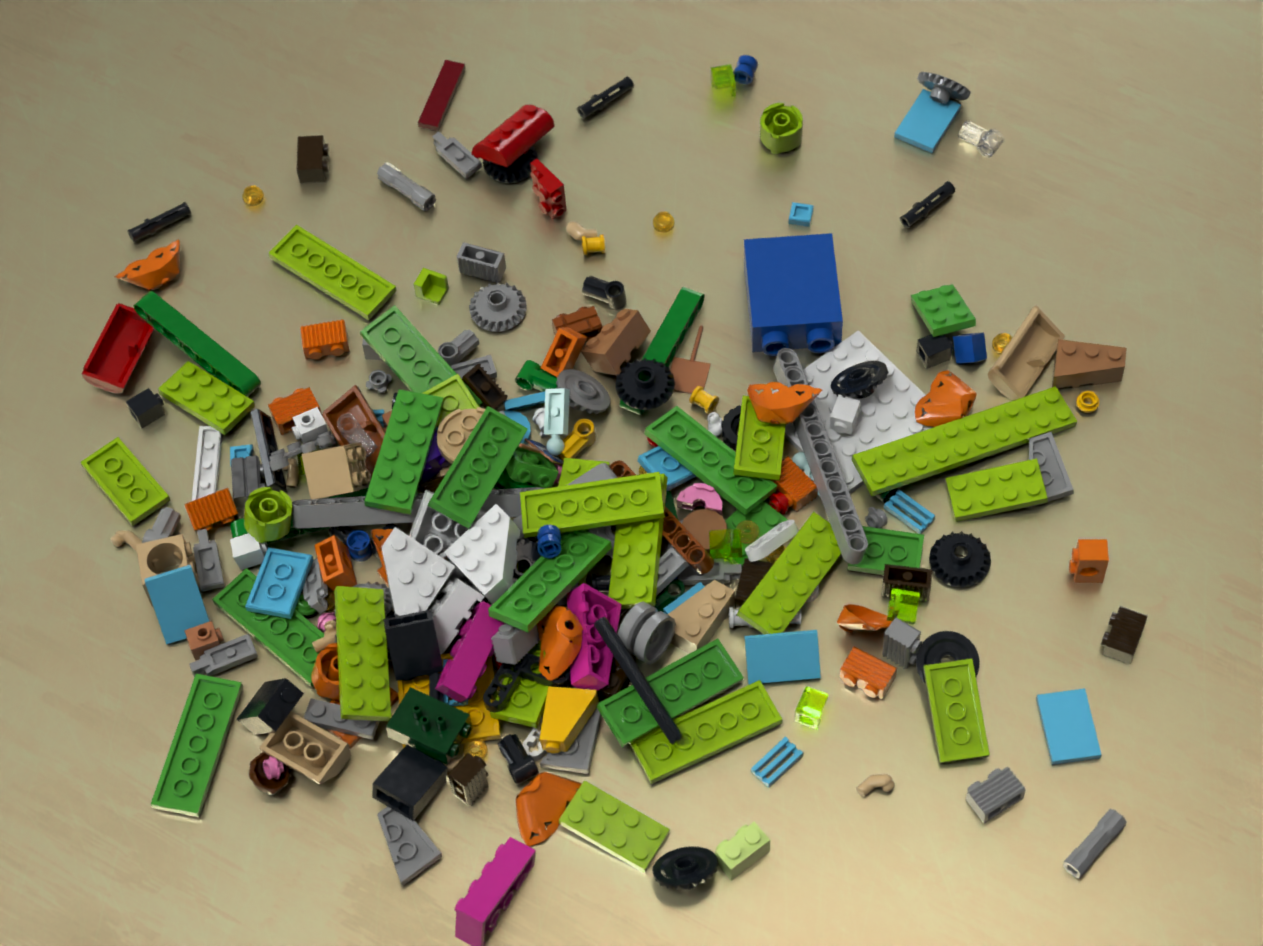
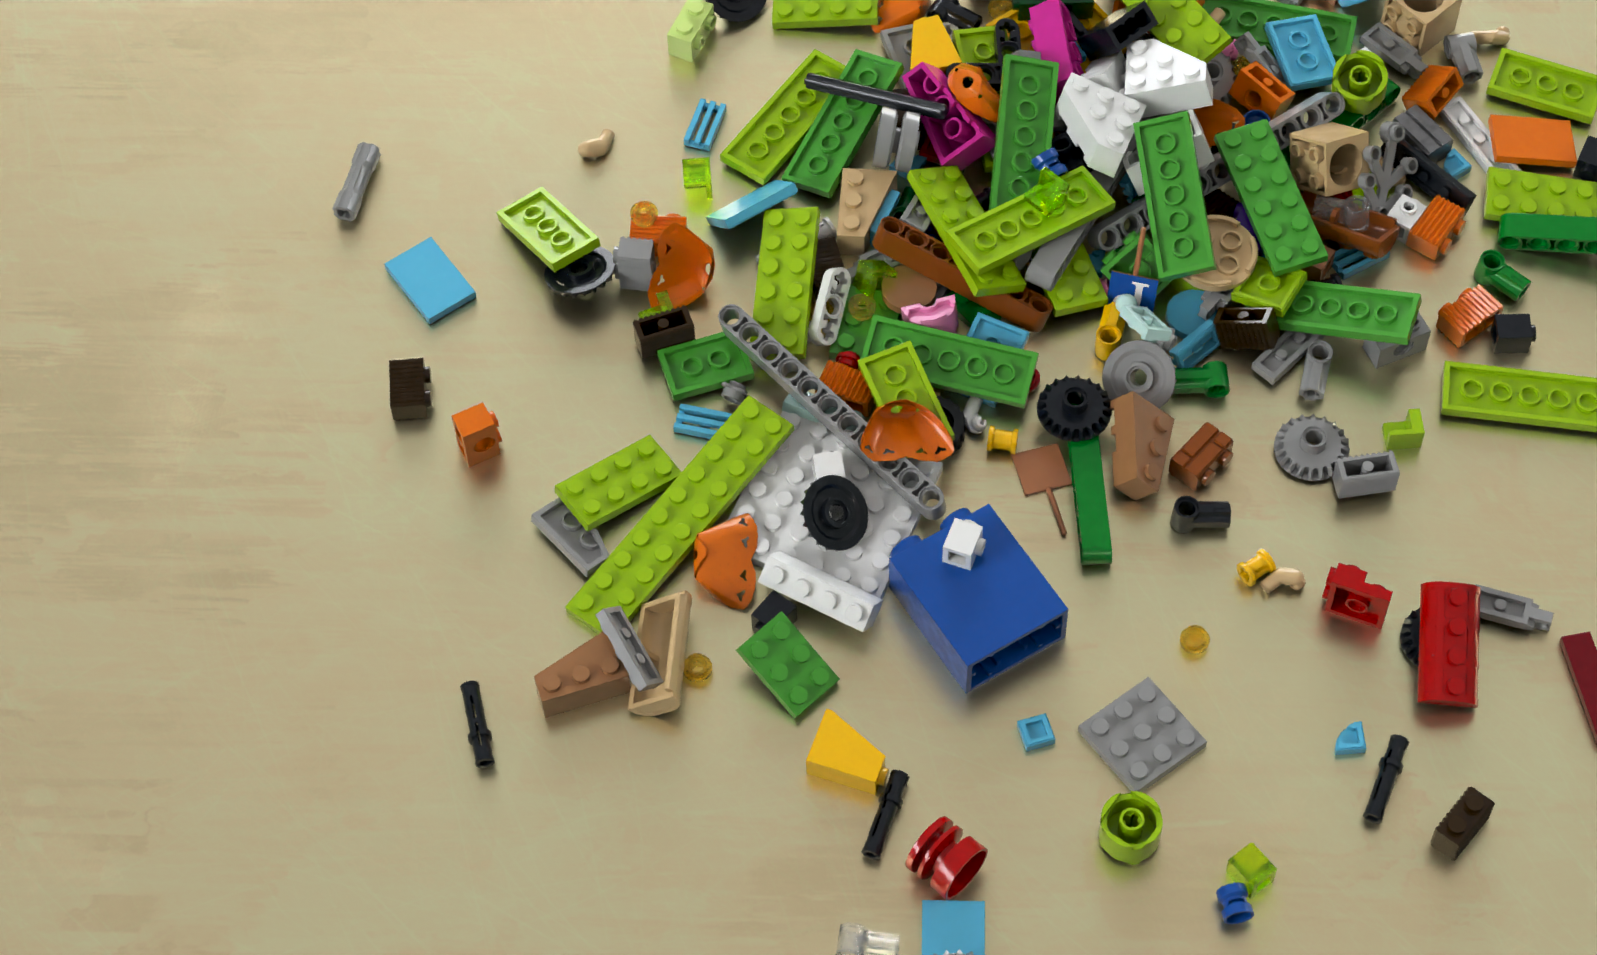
camera: 150 degrees right, 0 degrees up
light grey axle [377,163,436,211] -> none
orange brick [541,327,587,377] -> none
black gear [929,531,991,587] -> none
blue panel [953,332,987,363] -> none
light grey brick [966,767,1026,823] -> none
yellow plate [1076,391,1099,413] -> none
none -> black pin [460,681,495,768]
none -> light grey plate [596,606,664,692]
none -> clear yellow plate [630,201,658,228]
none -> white brick [758,551,883,632]
none -> yellow slope [806,709,889,795]
none -> red wheel [905,816,988,900]
none -> white brick [942,518,986,570]
none -> clear neon green panel [1024,167,1070,218]
none -> light grey plate [1078,677,1207,792]
none -> medium azure tile [1335,721,1366,755]
none -> dark brown brick [1431,787,1495,861]
none -> green piece [1474,249,1531,301]
none -> orange tile [1488,114,1577,168]
none -> black brick [1491,314,1536,353]

